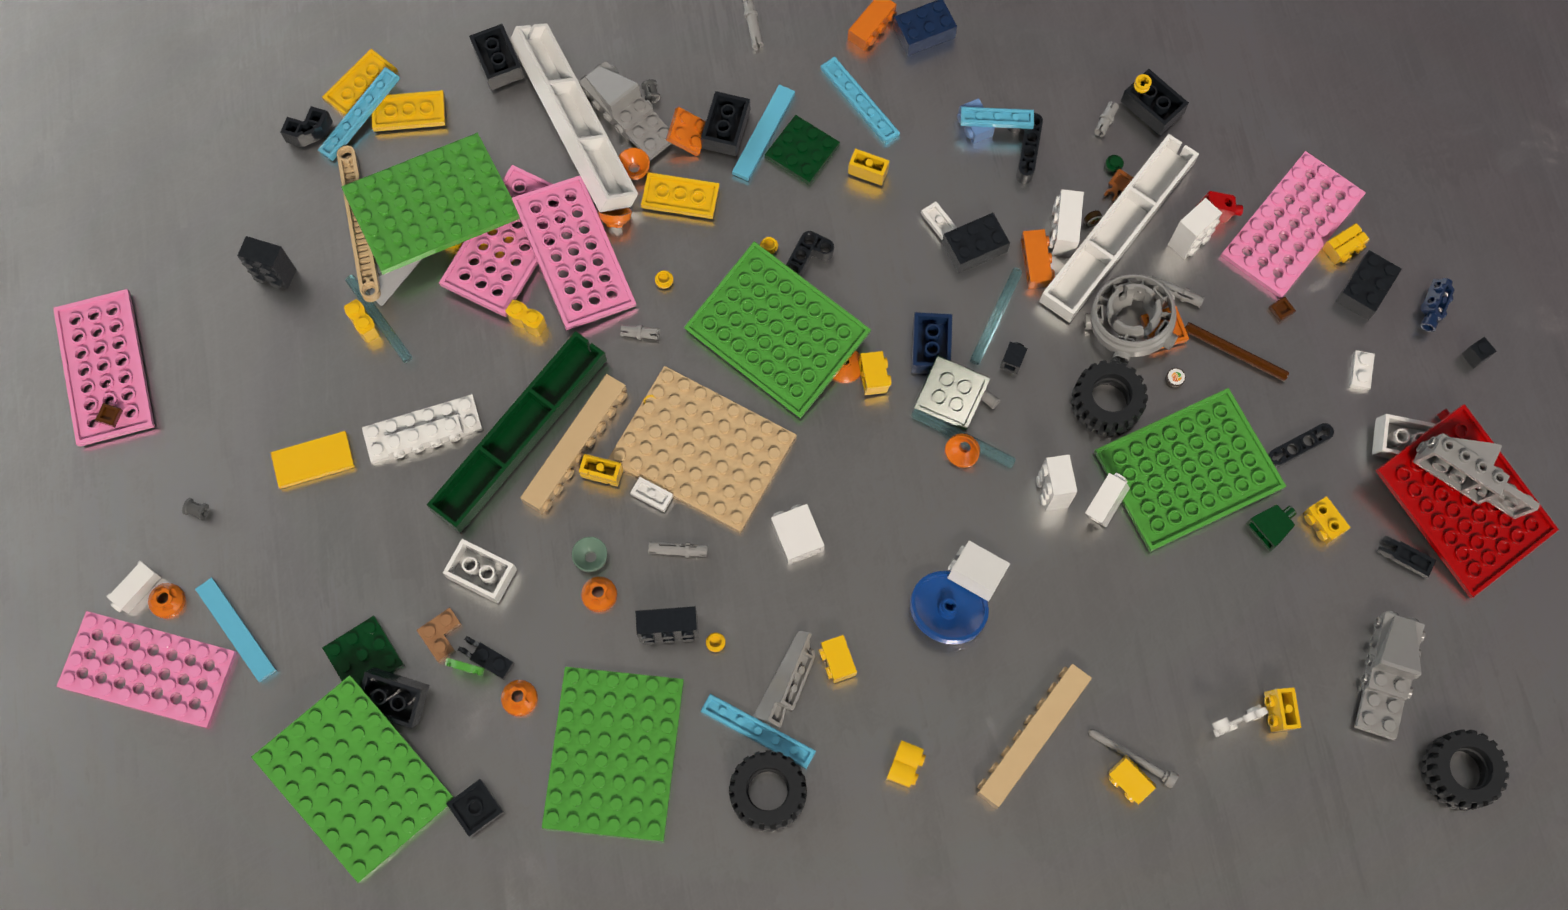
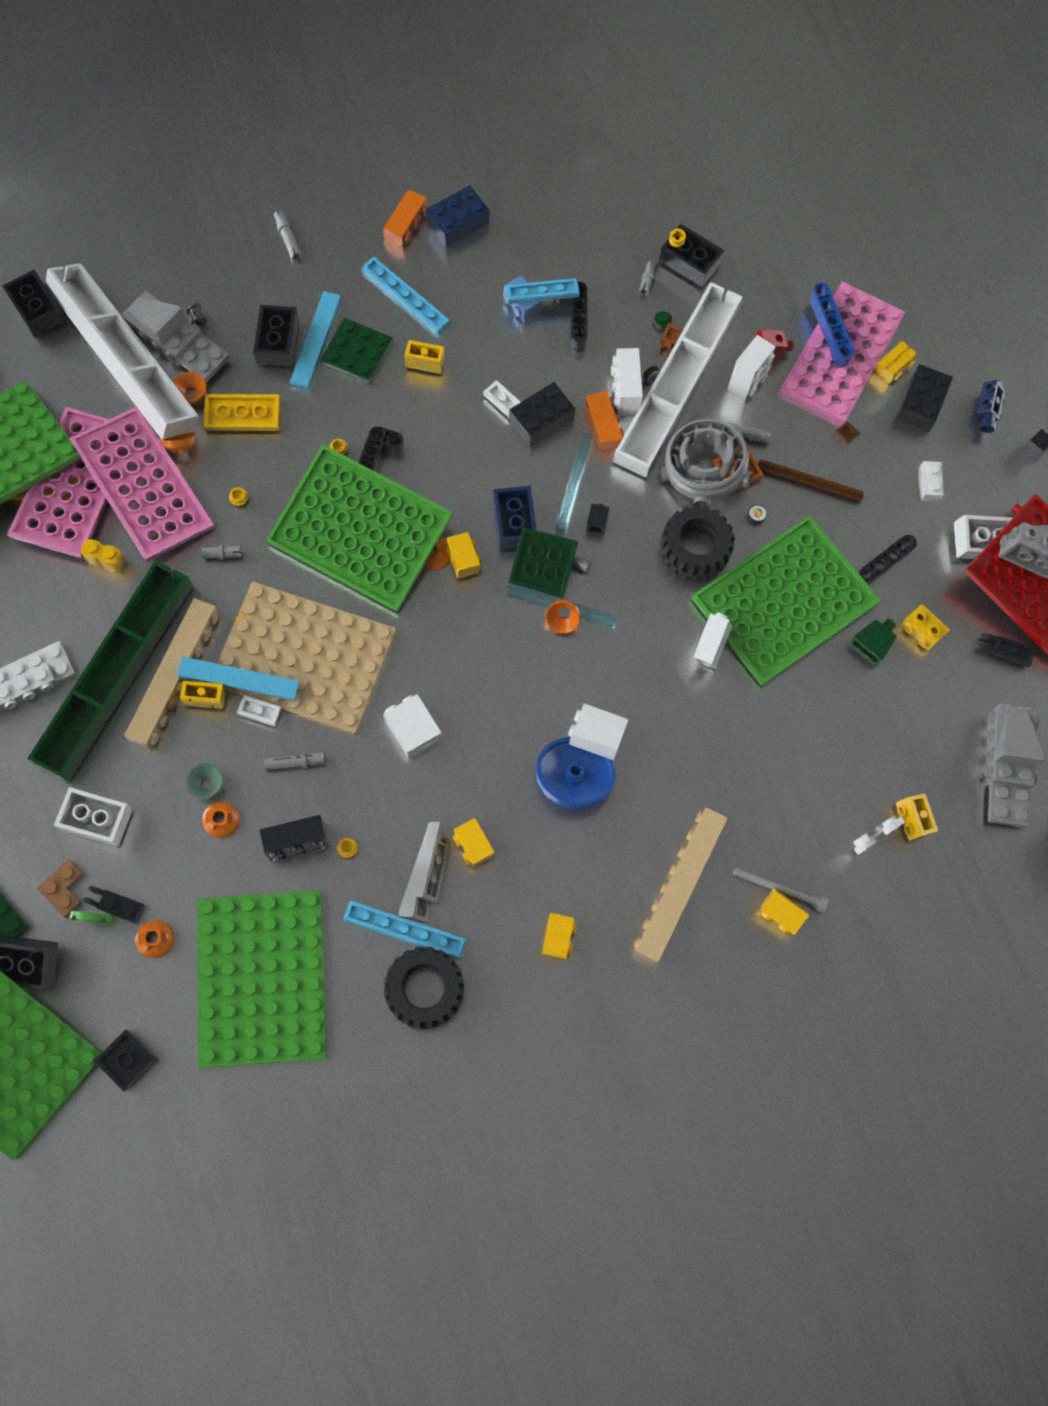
camera: 15 degrees left, 0 degrees up
orange plate [666,107,706,156] -> none
white brick [1036,454,1077,511] -> none
none -> medium azure tile [177,656,299,701]
none -> blue beam [810,282,854,367]

